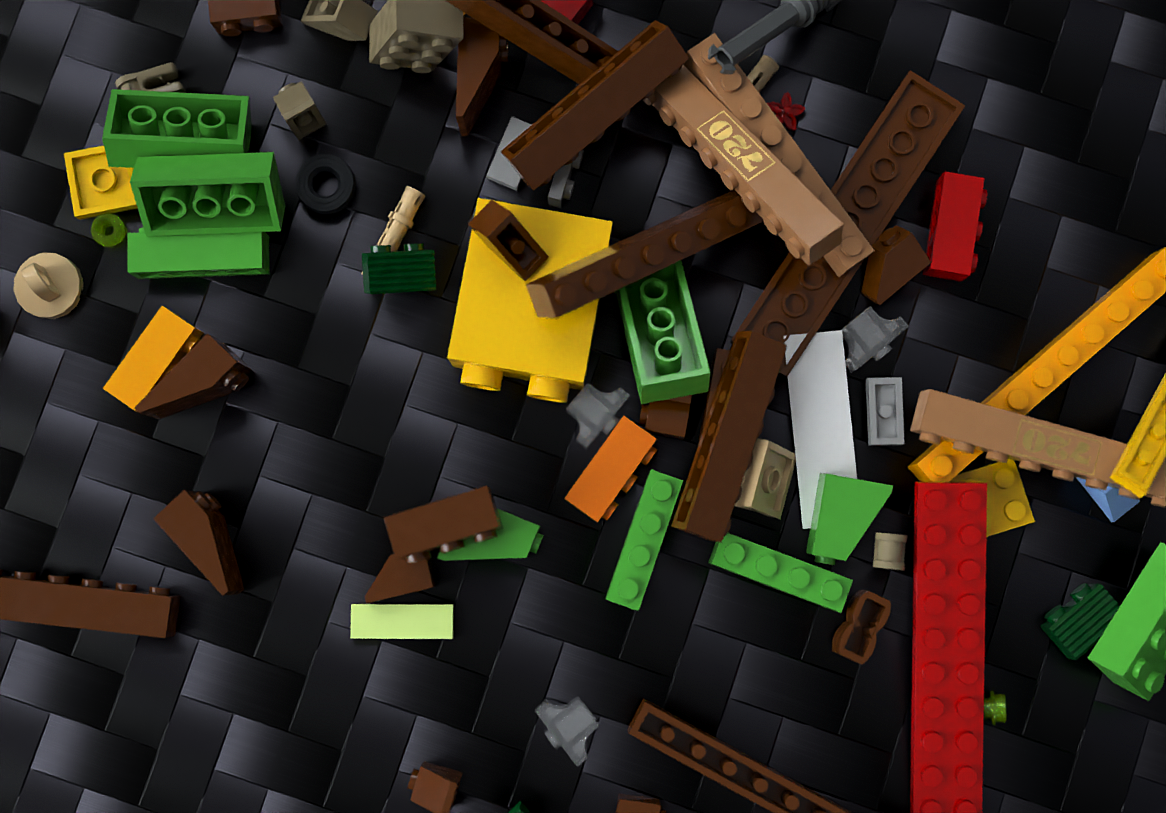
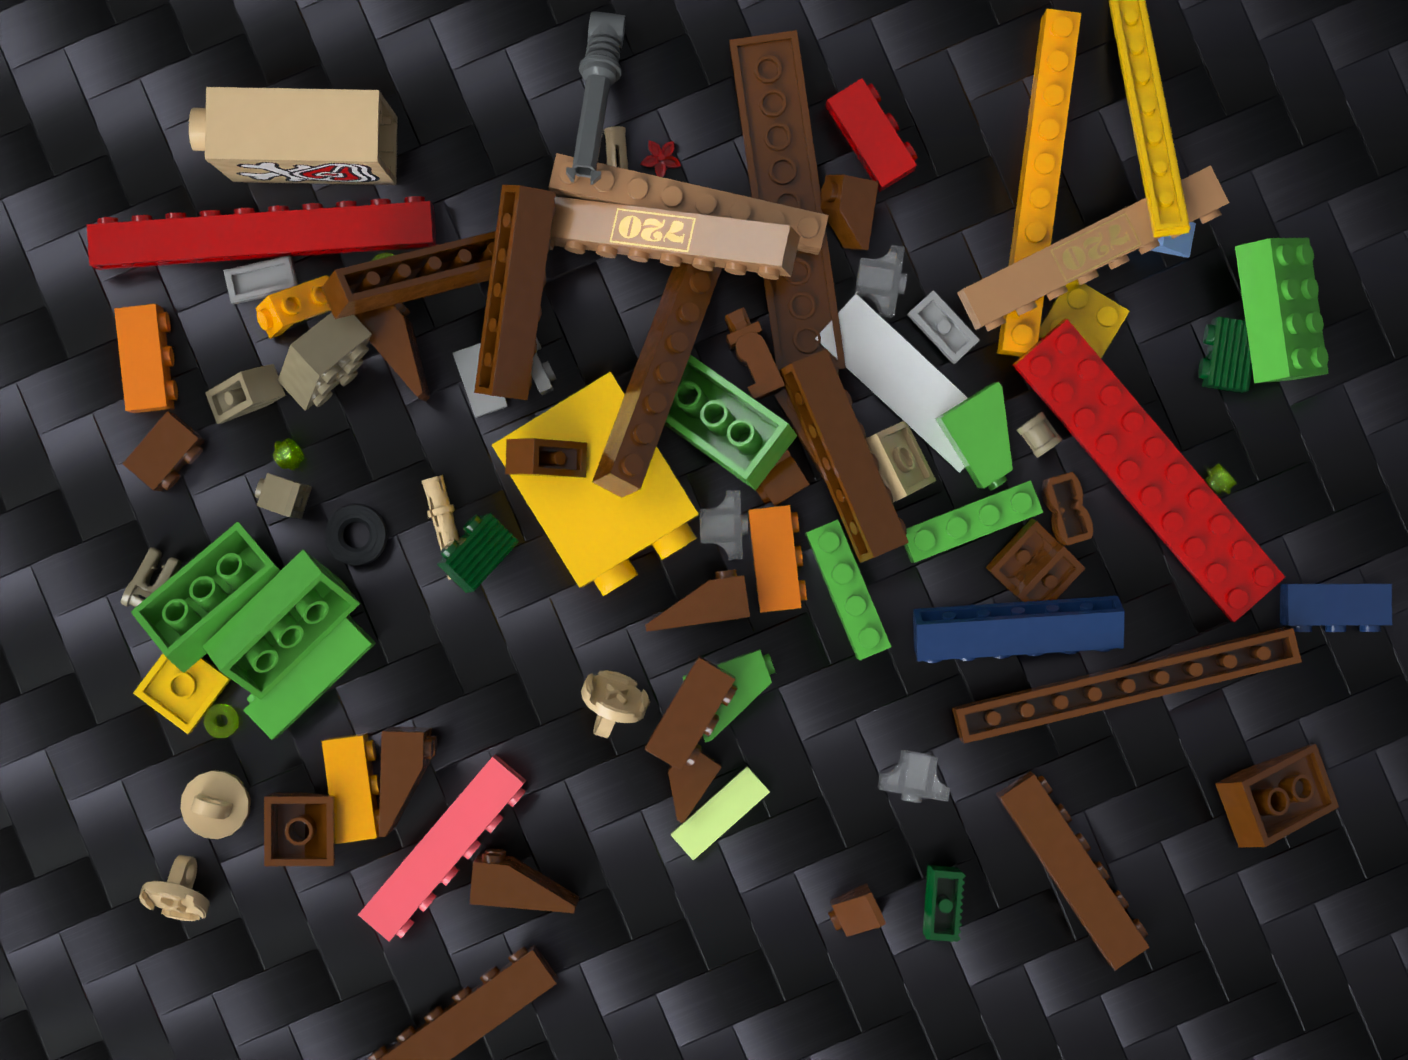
camera: 40 degrees left, 5 degrees up
none -> reddish brown slope [264,792,335,866]
none -> clear neon green plate [273,438,304,470]
none -> coral brick [358,754,527,942]
none -> tan tile [581,670,650,738]
none -> reddish brown slope [645,569,750,632]
none -> reddish brown hips [725,307,785,401]
none -> dark blue brick [913,596,1125,663]
none -> reddish brown slope [985,518,1085,602]

